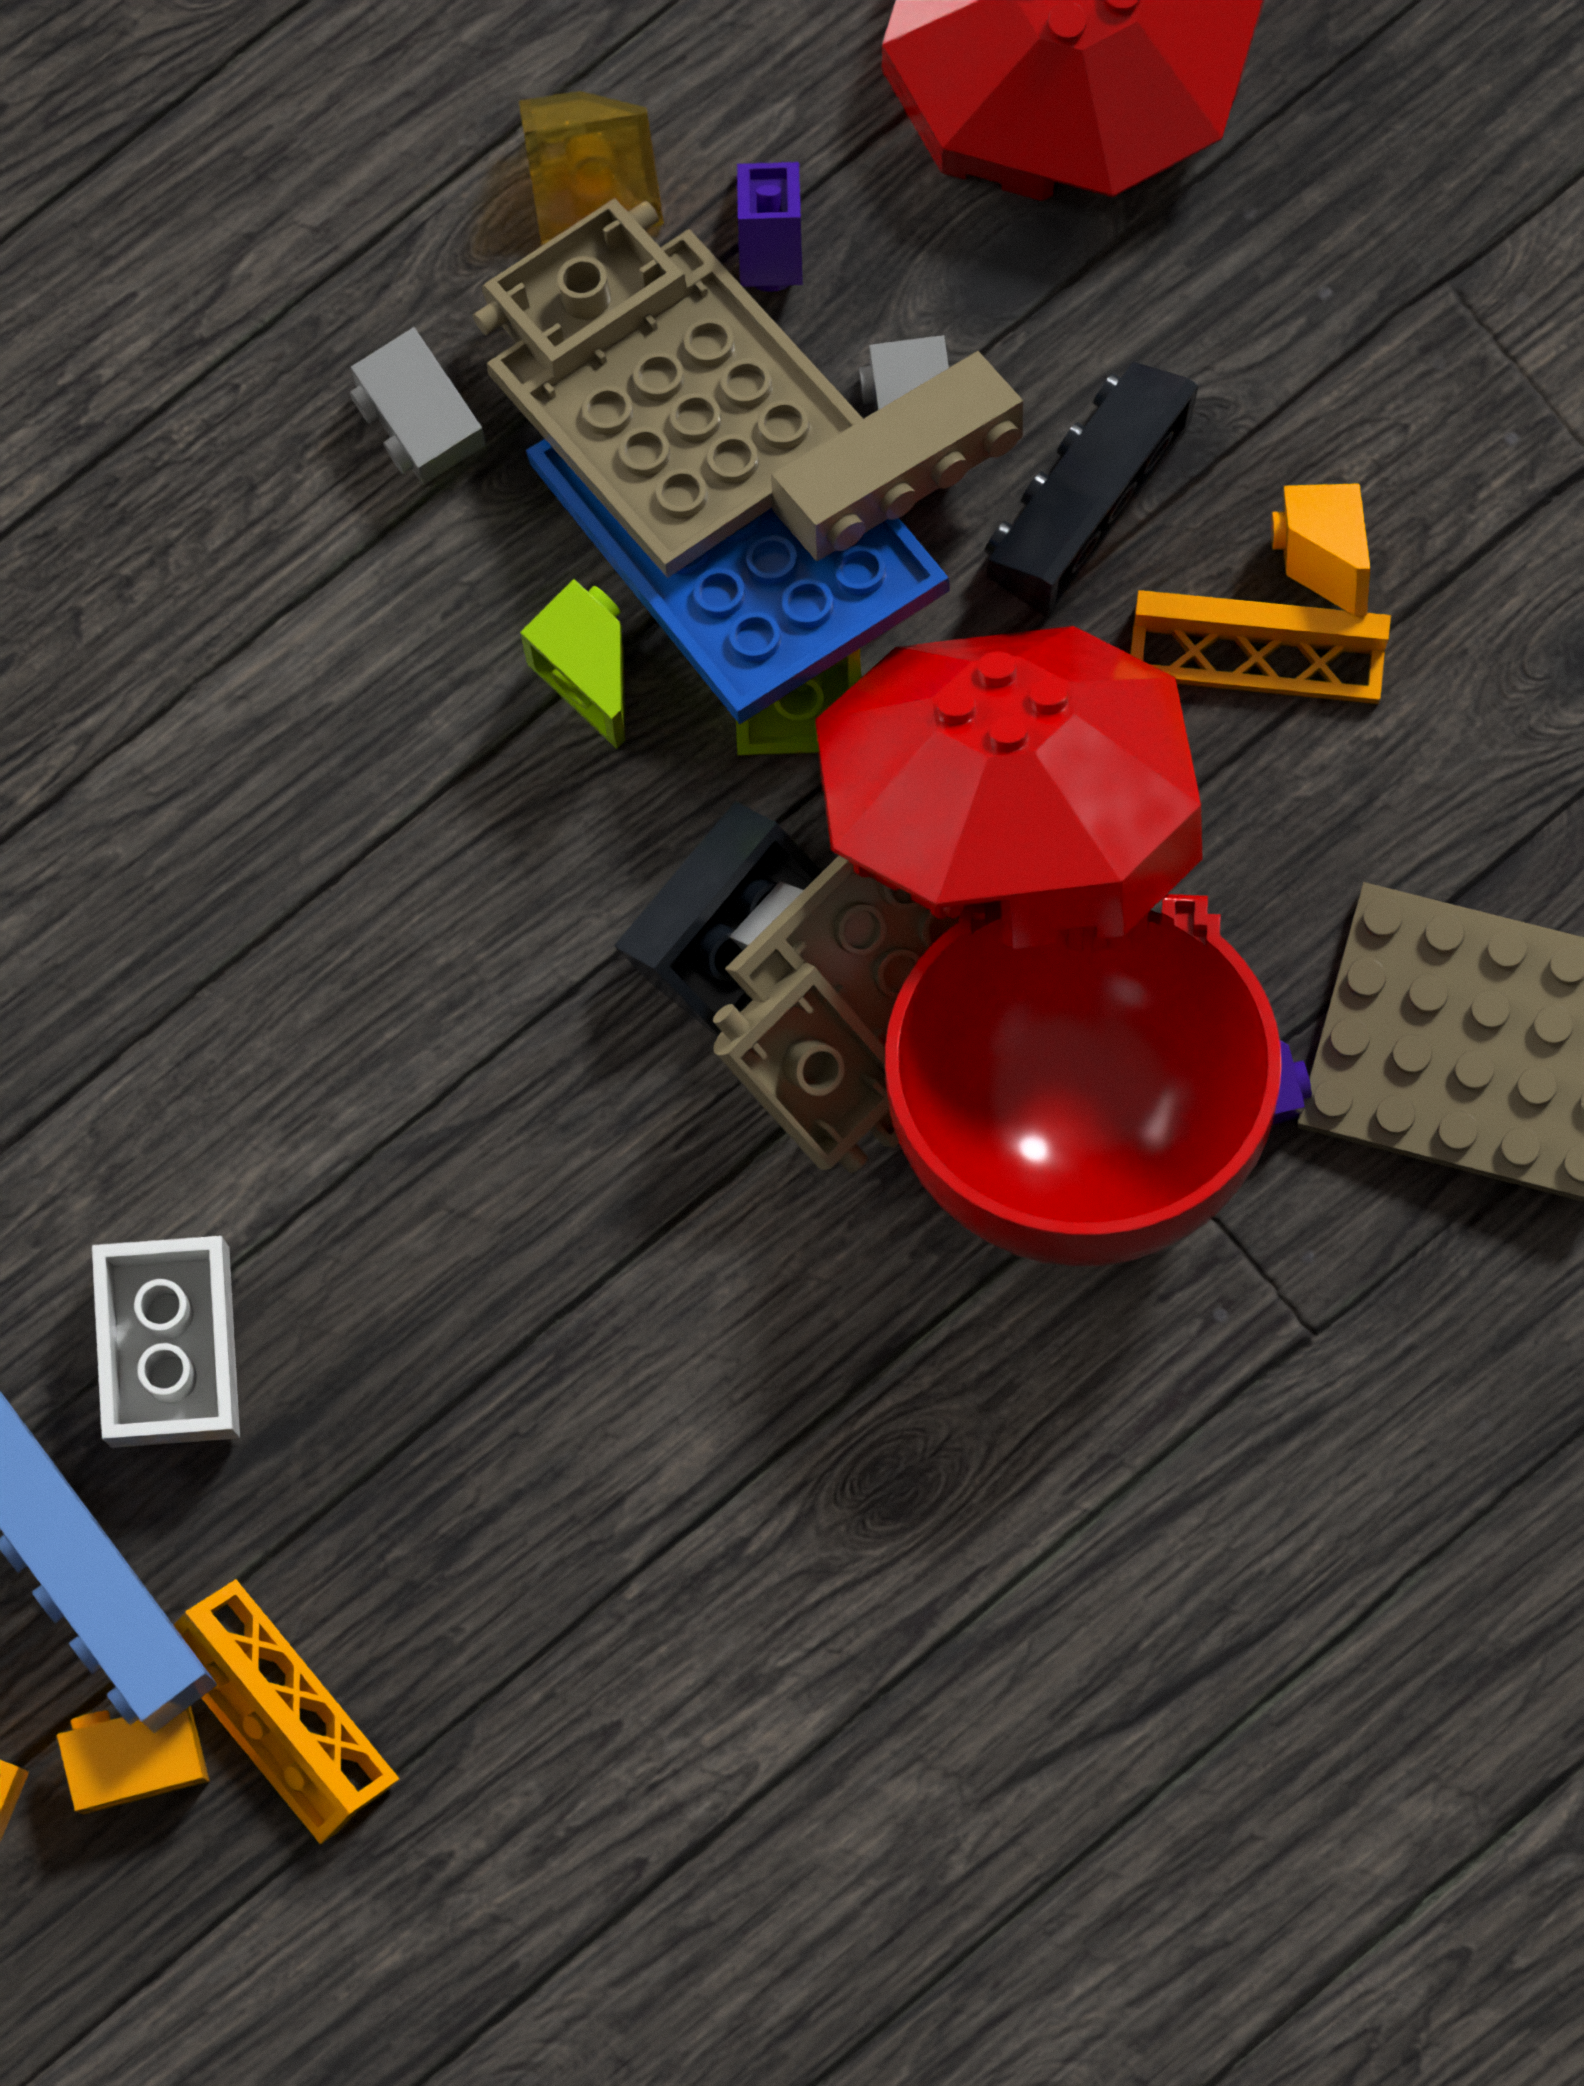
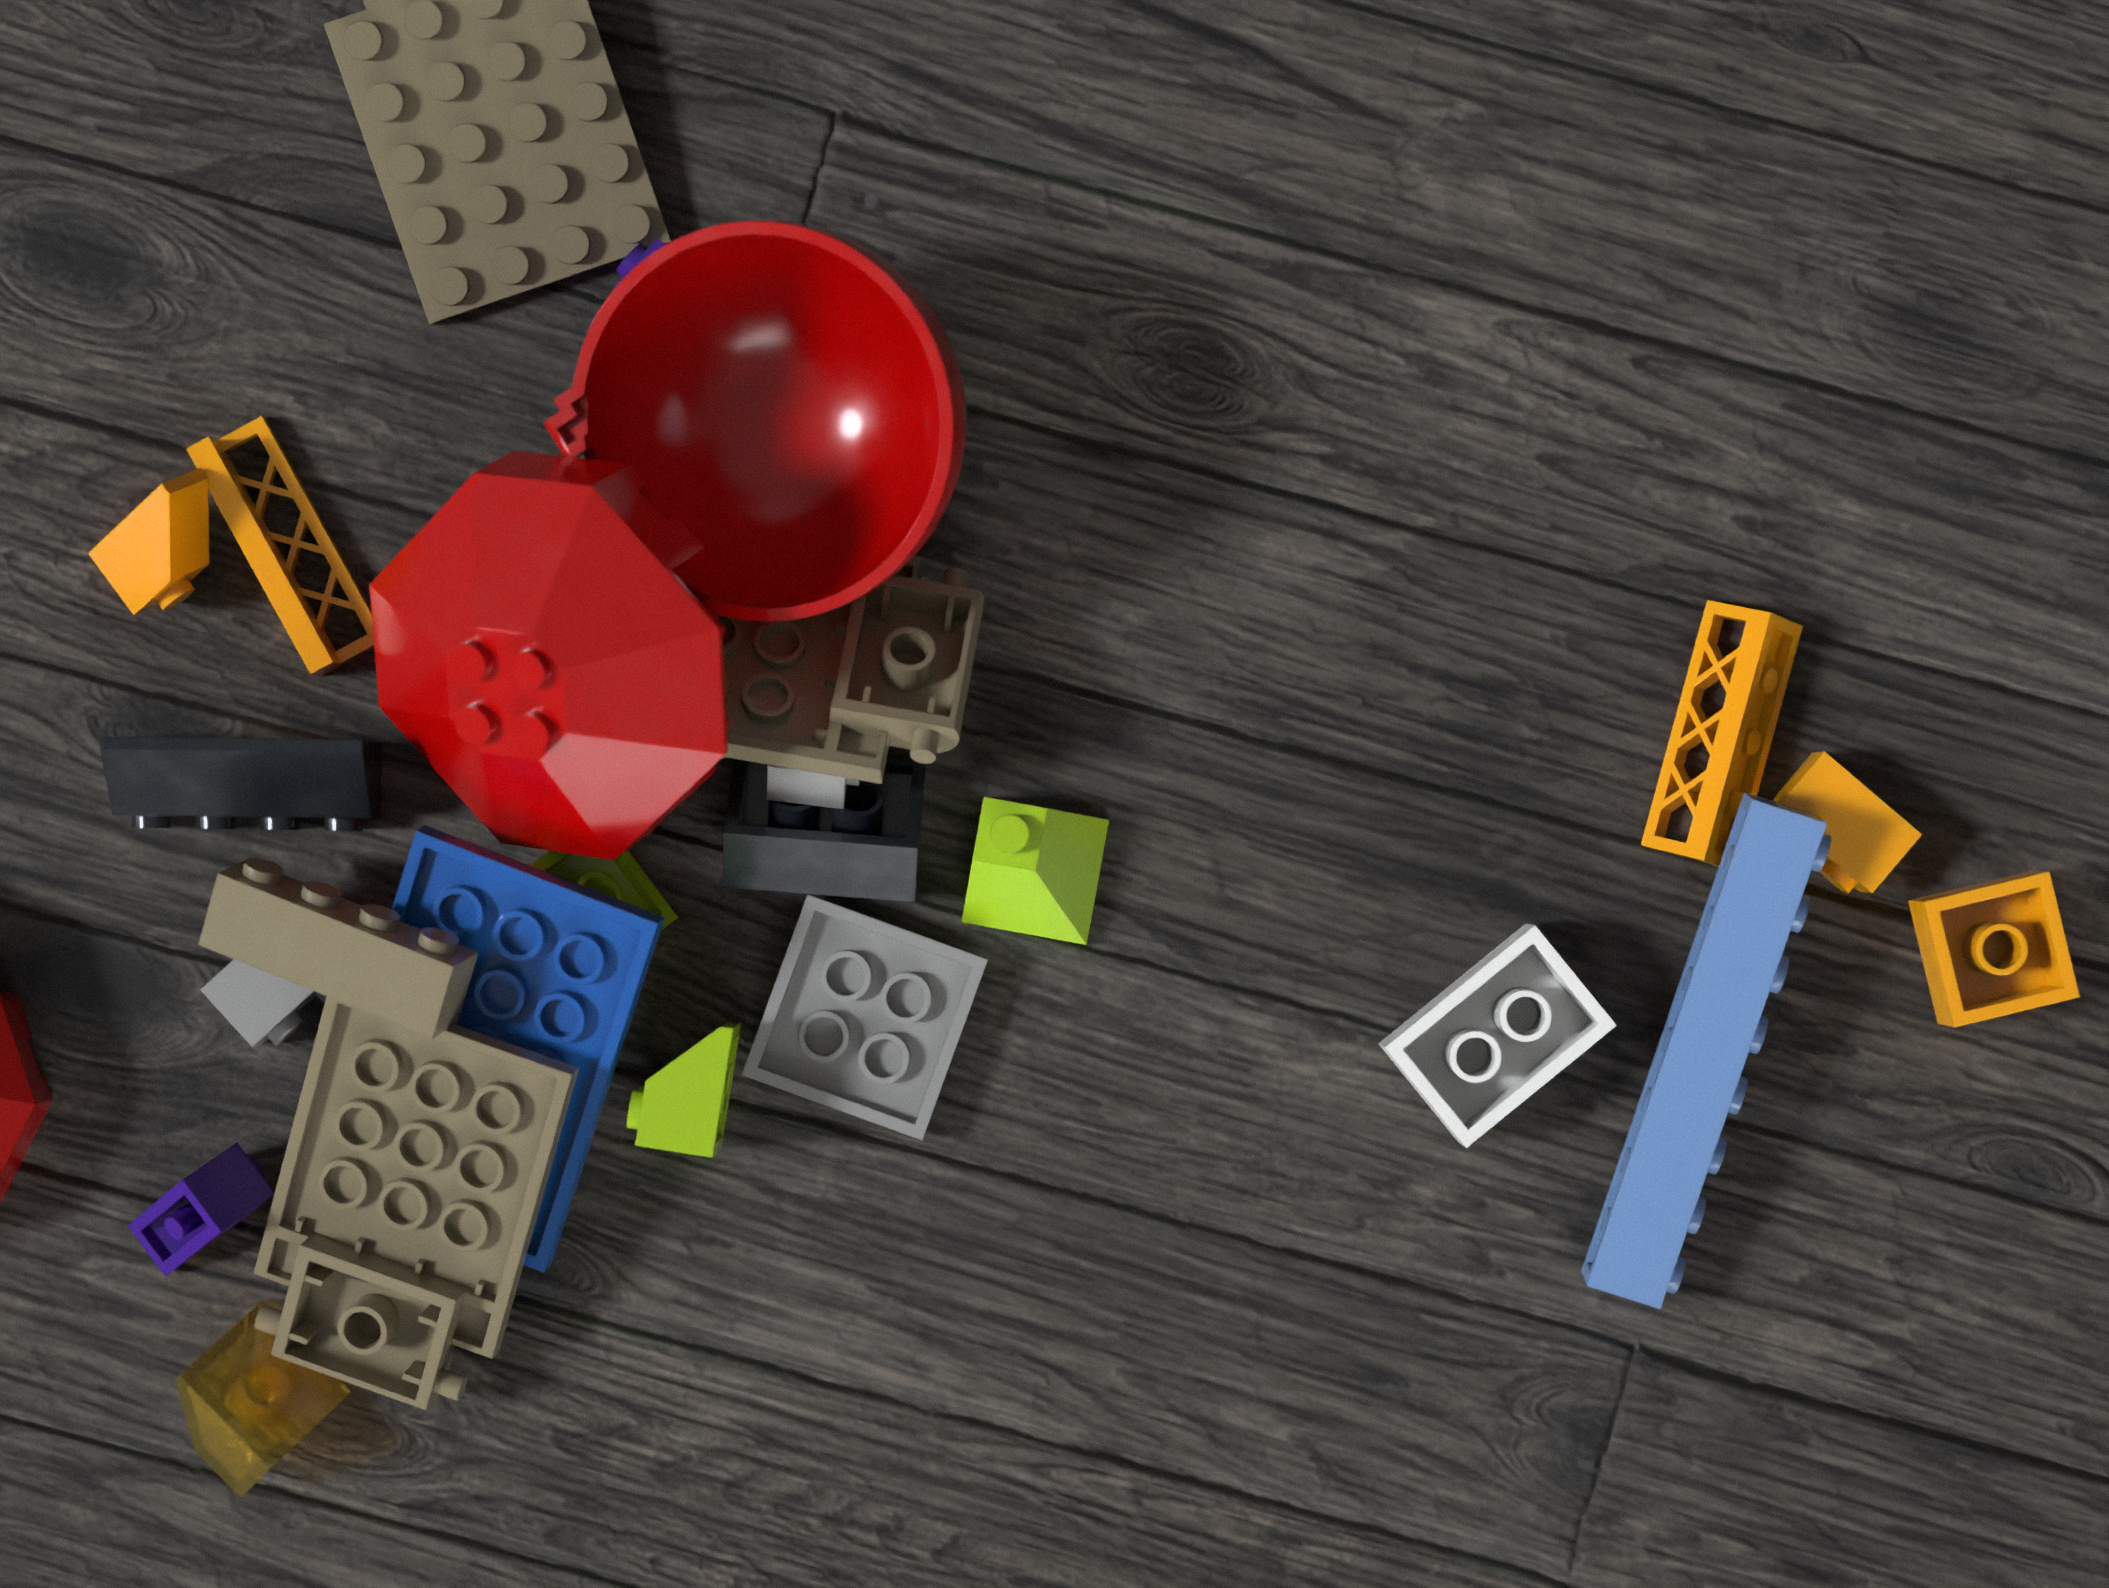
camera: 125 degrees left, 10 degrees up
light grey brick [349,327,486,485] -> none
none -> light grey plate [742,894,988,1140]
none -> lime slope [962,797,1109,945]

